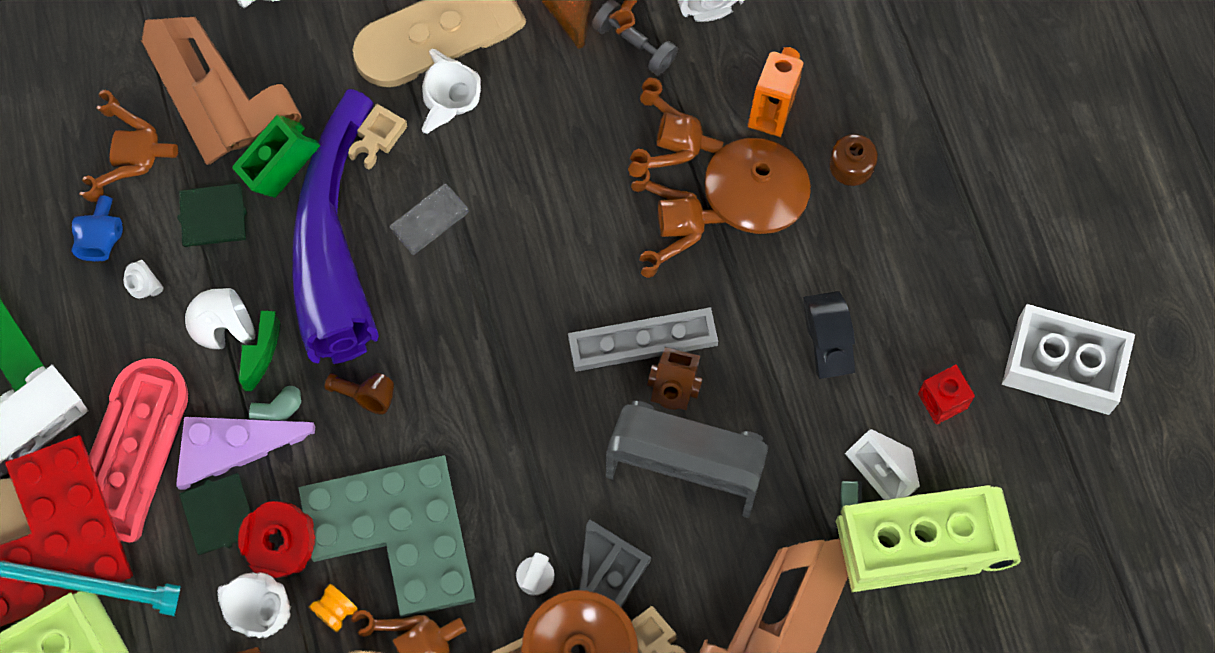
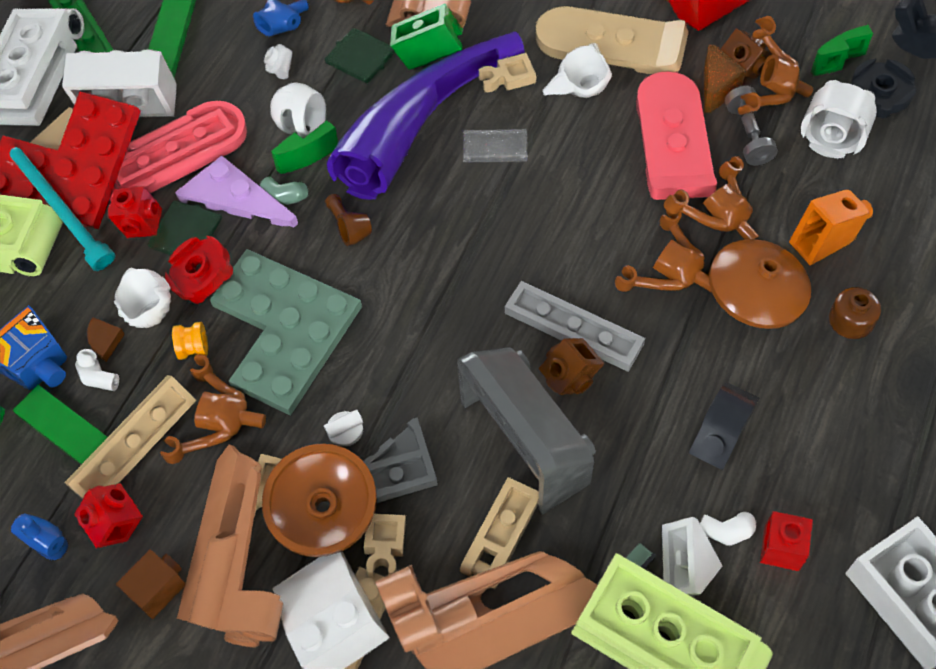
camera: 45 degrees right, 10 degrees down
none -> red brick [108,186,162,238]
none -> tan plate [460,477,539,589]
none -> coral piece [636,72,717,200]
none -> white arm [700,512,756,546]

